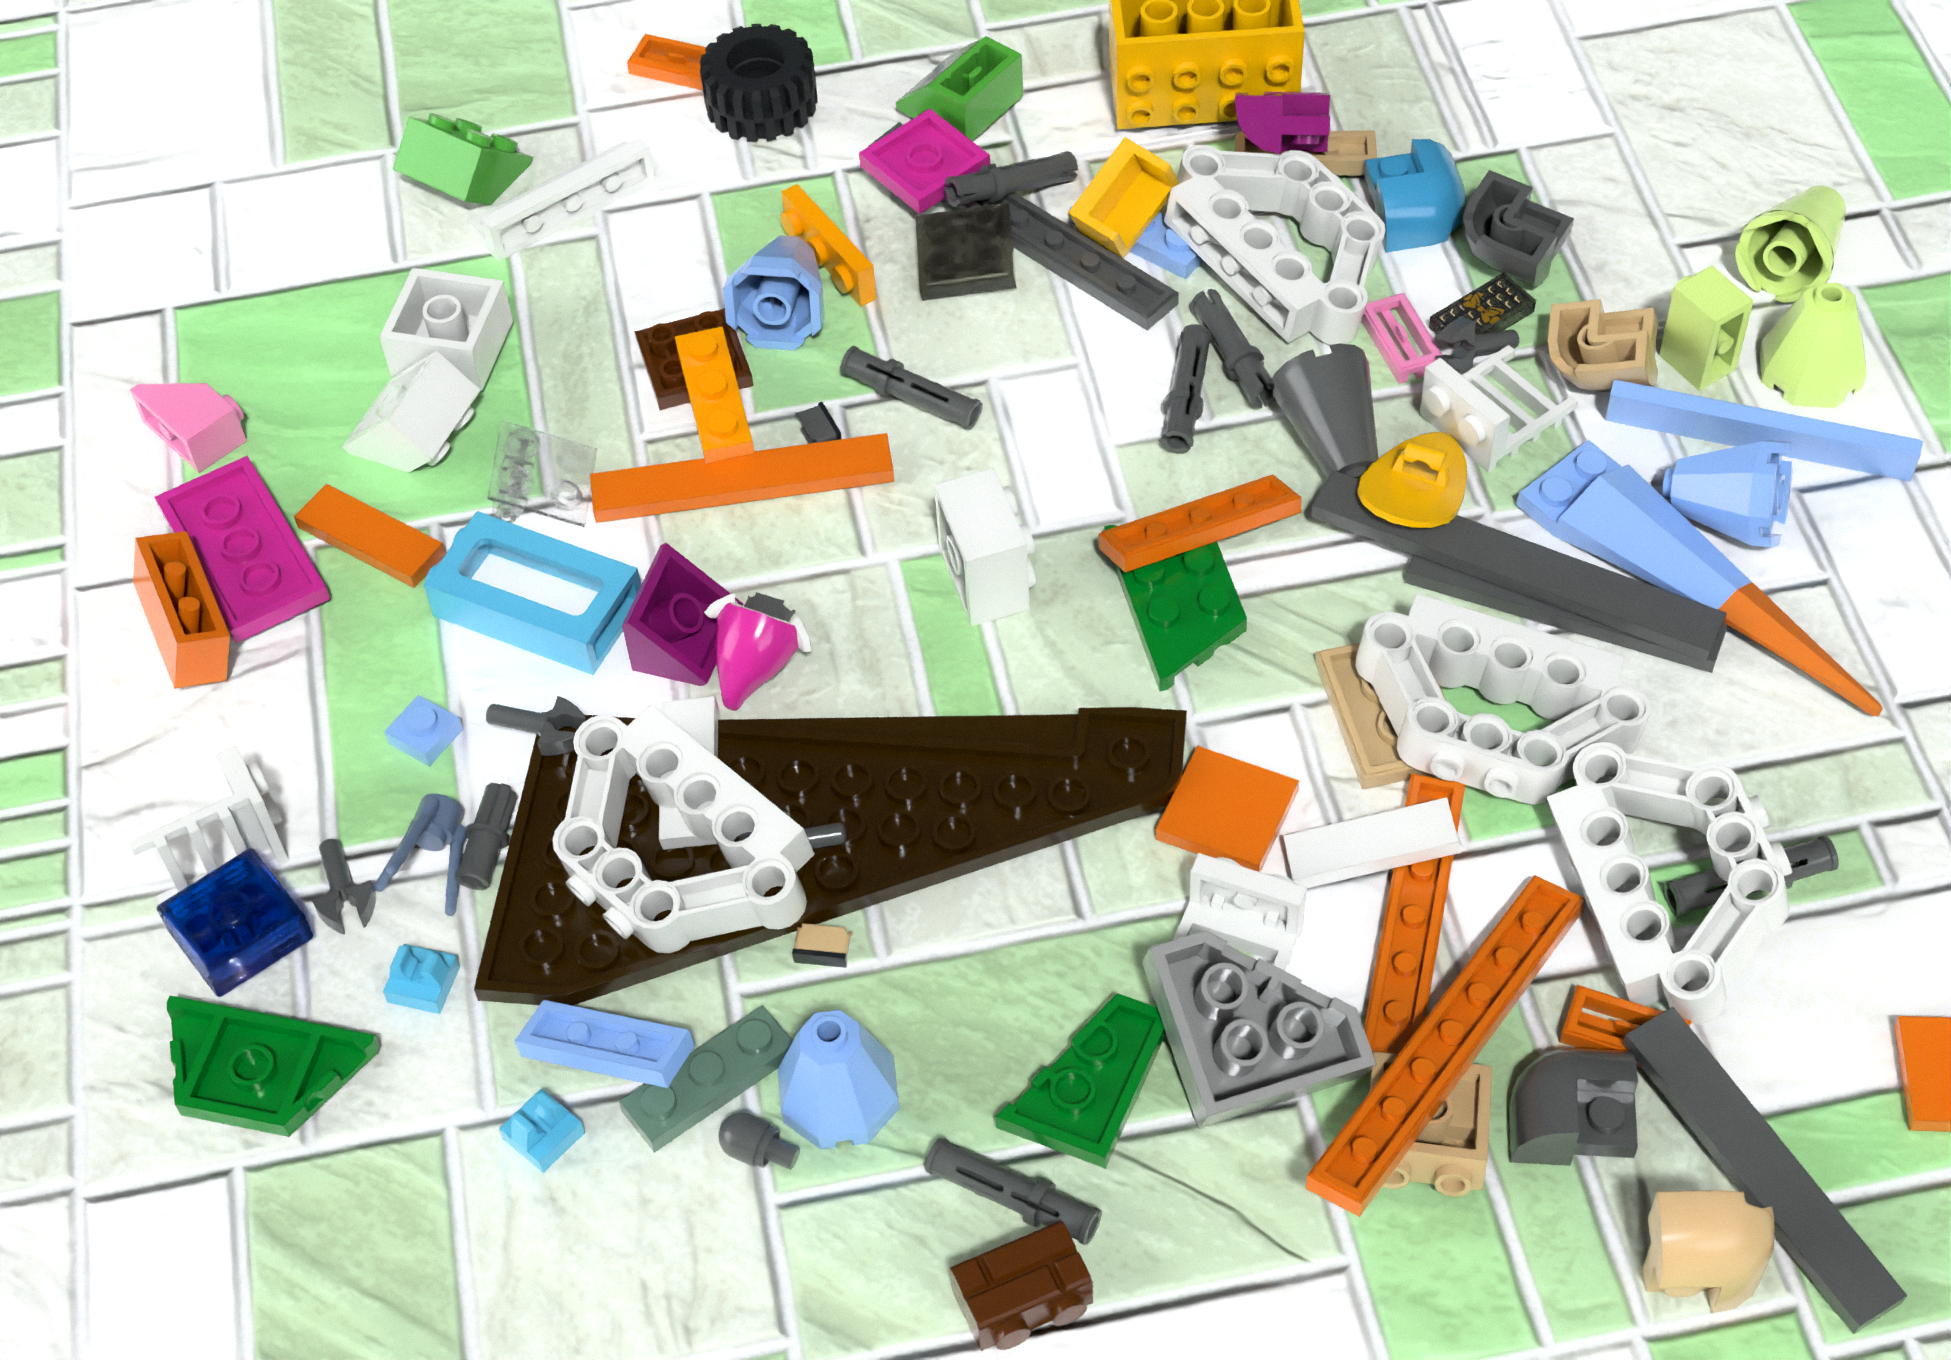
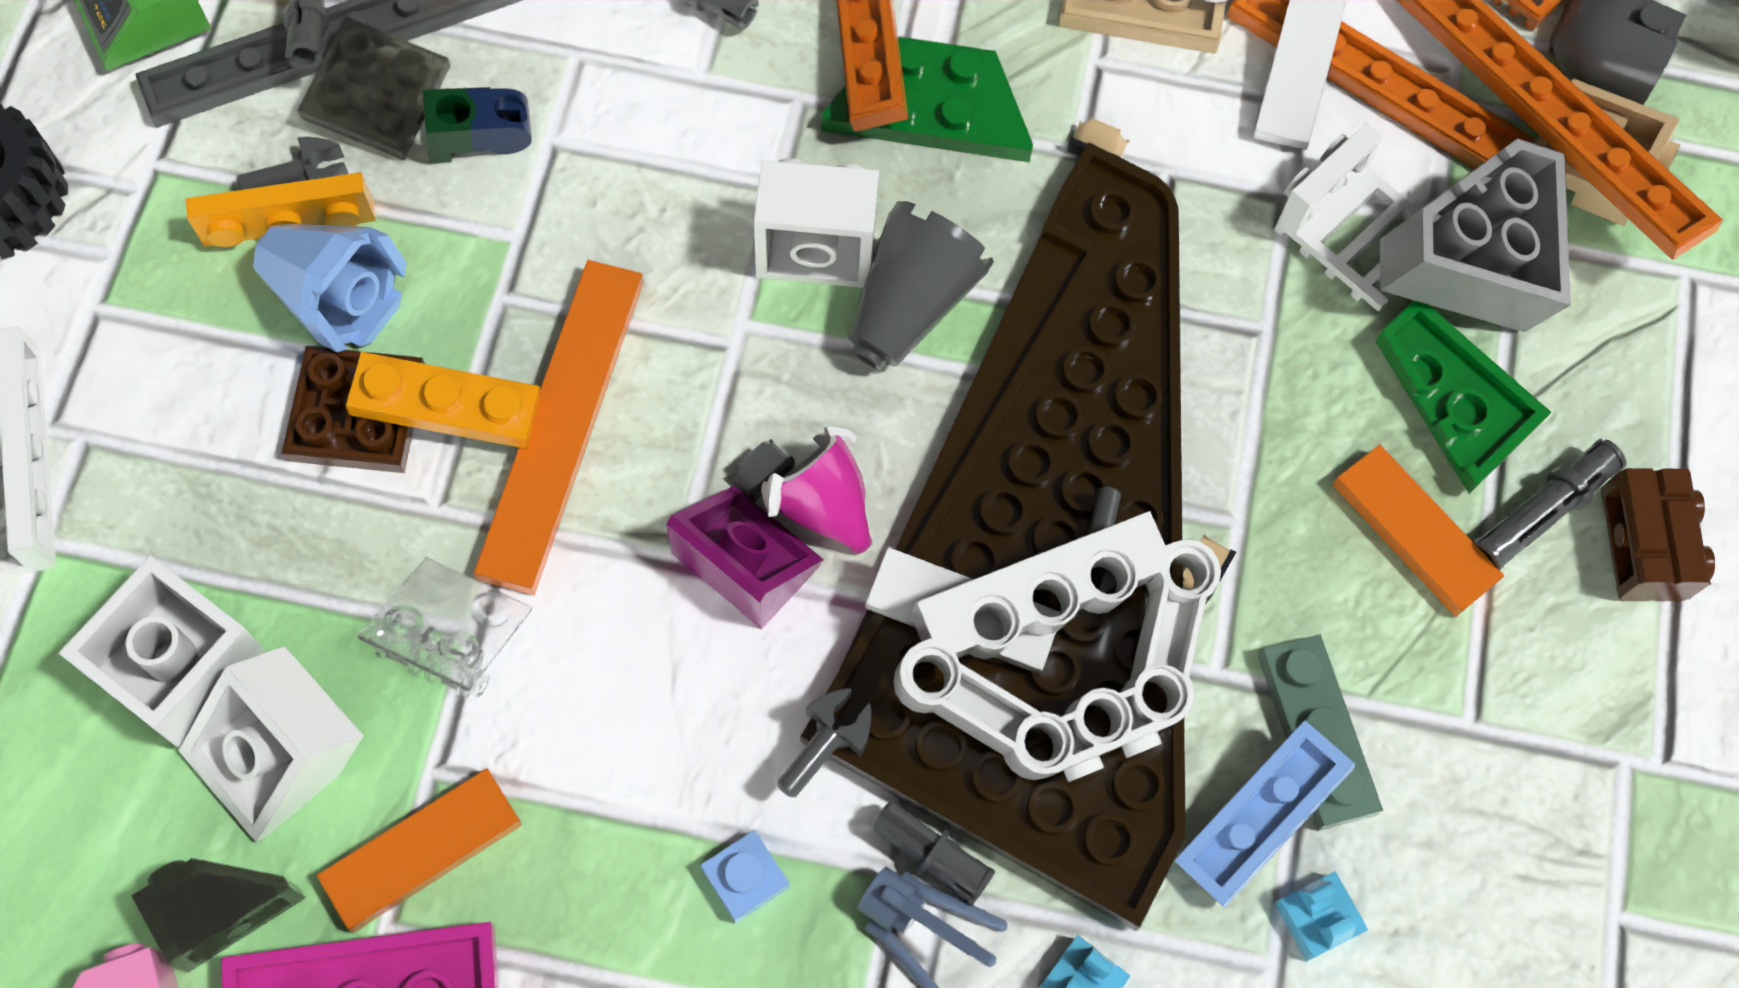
camera: 75 degrees left, 15 degrees up
medium azure piece [424,511,641,676] -> none
dark grey cylinder [718,1112,800,1170] -> none
light blue cone [778,1010,900,1149] -> none
dark grey piece [795,402,842,444] -> none
dark grey pin [840,346,983,430] -> none
dark pink plate [859,108,990,214] -> none
orange tile [1156,745,1299,872] -> none
none -> clear smoke slope [131,858,306,973]
none -> dark grey bar [236,137,349,190]
none -> leg [422,87,532,164]
none -> dark grey cone [847,201,994,370]
none -> tan piece [1067,118,1130,158]
none -> orange tile [1332,444,1505,617]

